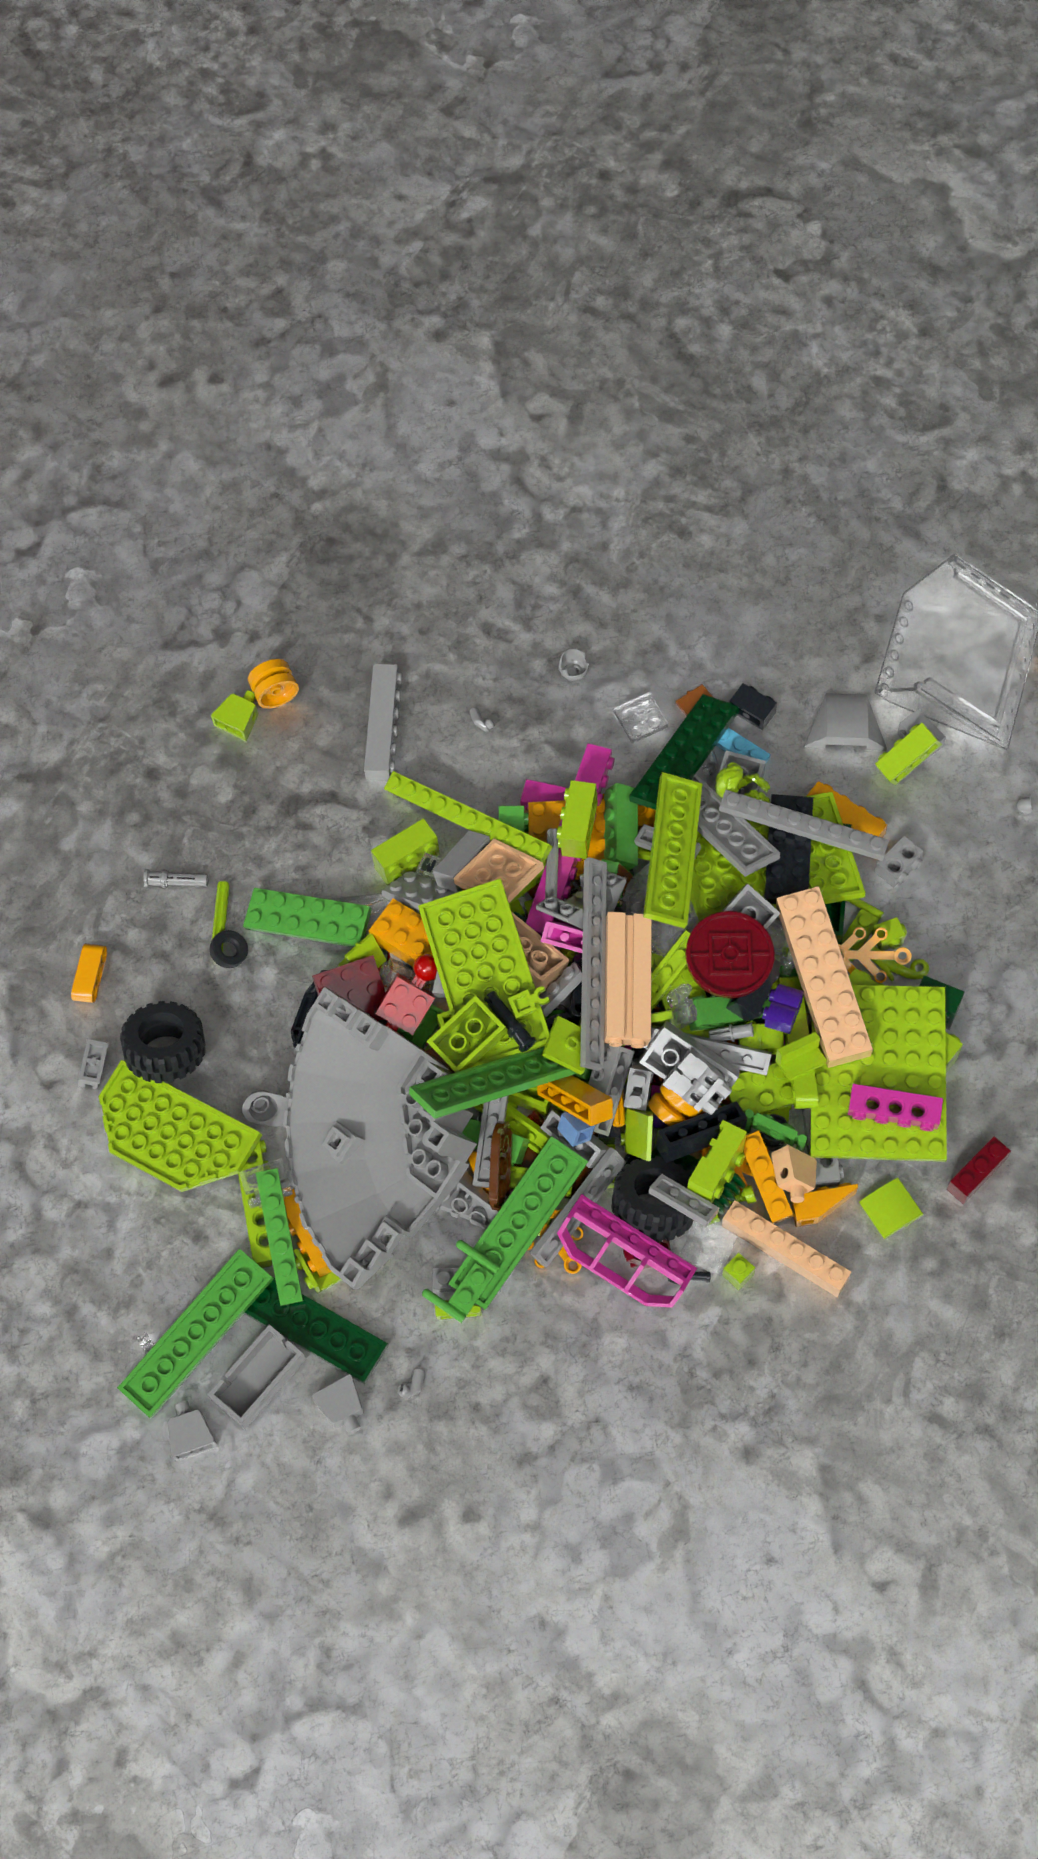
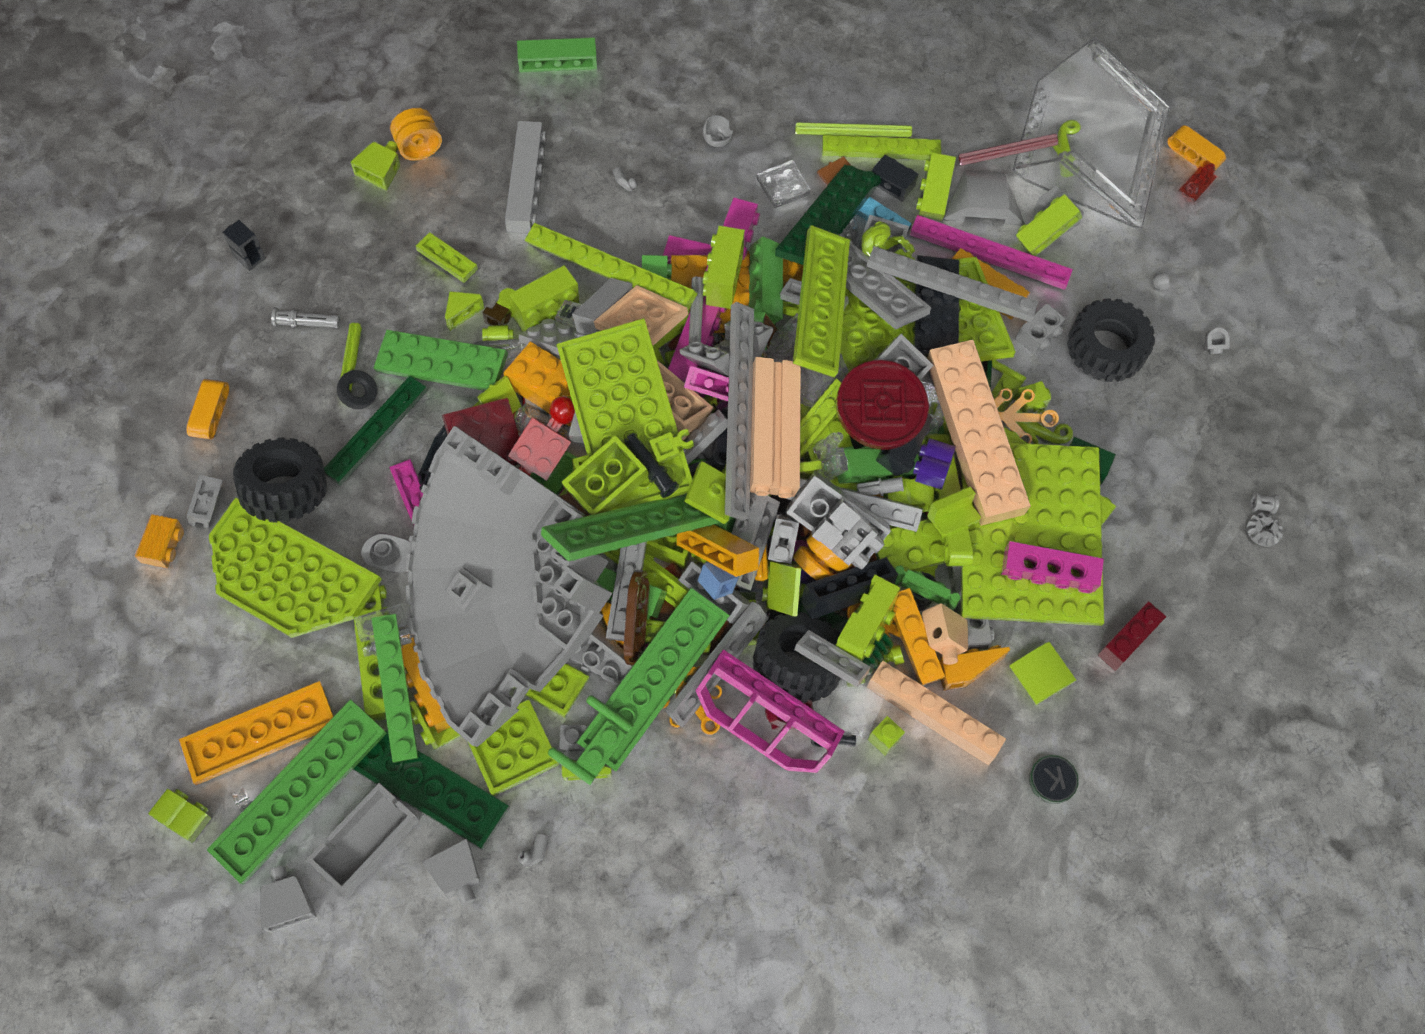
camera: 10 degrees left, 0 degrees up
none -> light orange brick [135,514,184,568]
none -> lime brick [148,789,212,844]
none -> light orange plate [179,681,334,785]
none -> black piece [222,220,266,271]
none -> dark green plate [324,376,428,486]
none -> dark pink tile [389,459,423,526]
none -> lime plate [416,232,478,283]
none -> lime slope [445,291,484,331]
none -> lime plate [467,700,559,796]
none -> dark brown leg [482,288,515,326]
none -> lime brick [482,325,514,347]
none -> bright green brick [517,38,597,72]
none -> lime tile [525,663,590,718]
none -> lime axle [795,122,912,138]
none -> lime plate [822,135,941,160]
none -> dark pink plate [910,215,1073,290]
none -> lime wedge [916,153,956,221]
none -> axle [958,133,1058,166]
none -> black tile [1029,755,1079,804]
none -> lime plant [1052,120,1081,175]
none -> black tyre [1067,298,1155,382]

